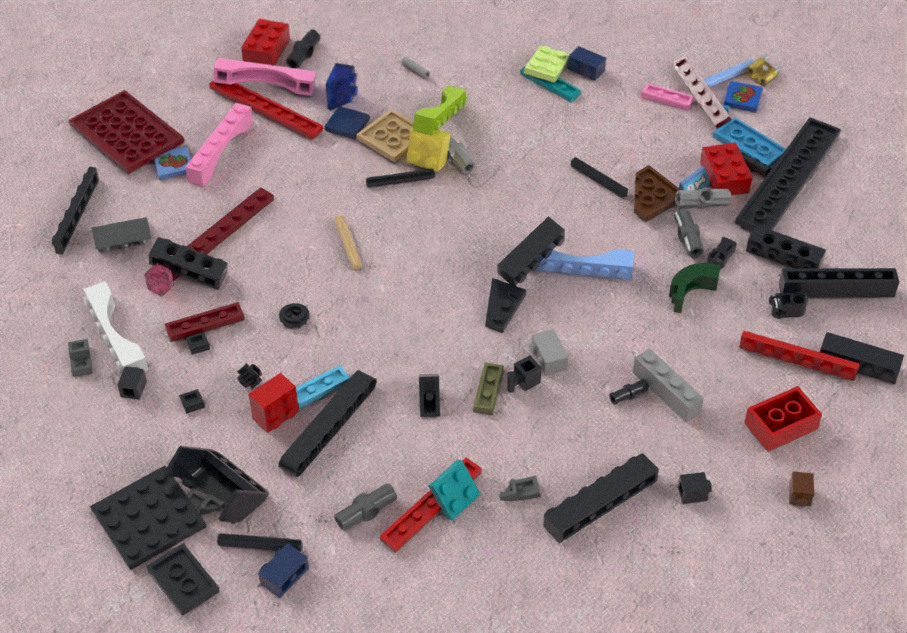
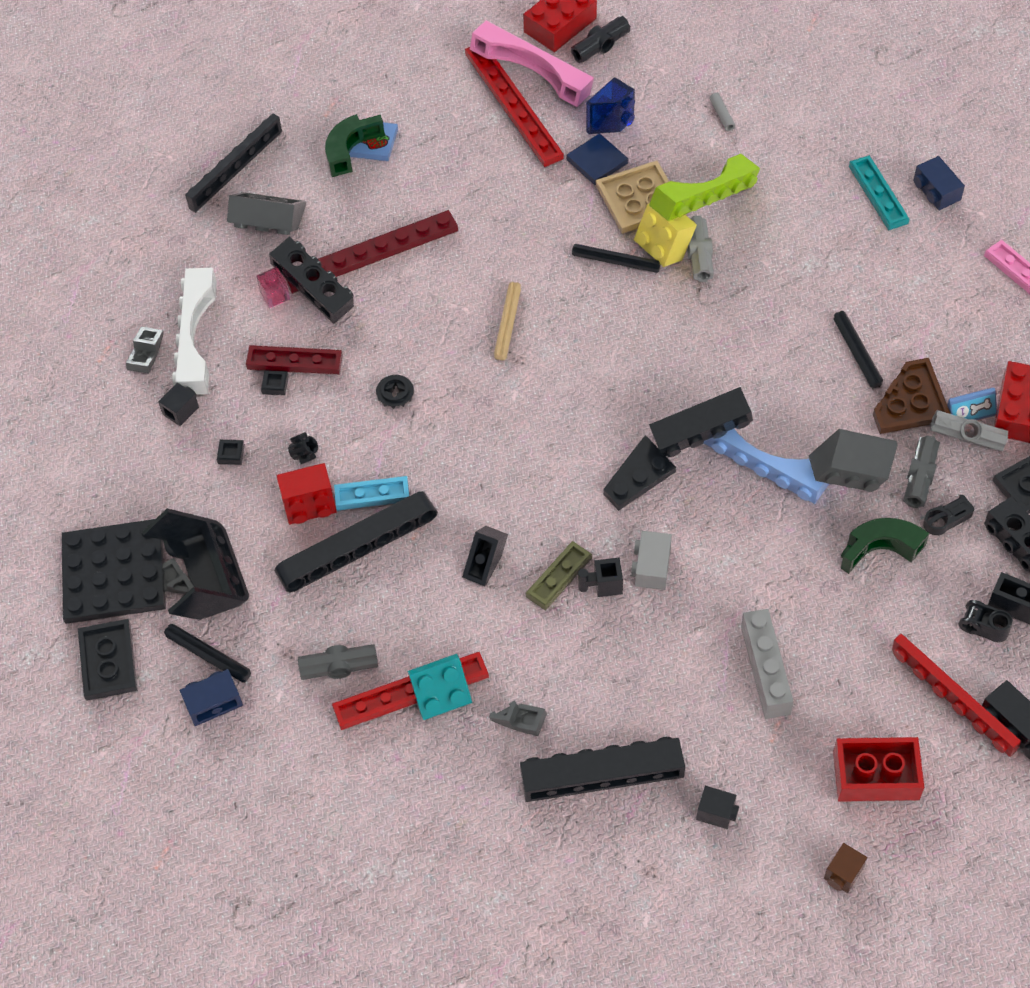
camera: 30 degrees right, 10 degrees up
dark red plate [69,90,185,174] -> none
bright pink arch [186,103,253,187] -> none
yellowish green plate [524,46,570,83] -> none
black pin [609,379,649,405] -> none
none -> dark green arch [325,114,385,177]
none -> dark grey slope [809,429,898,492]

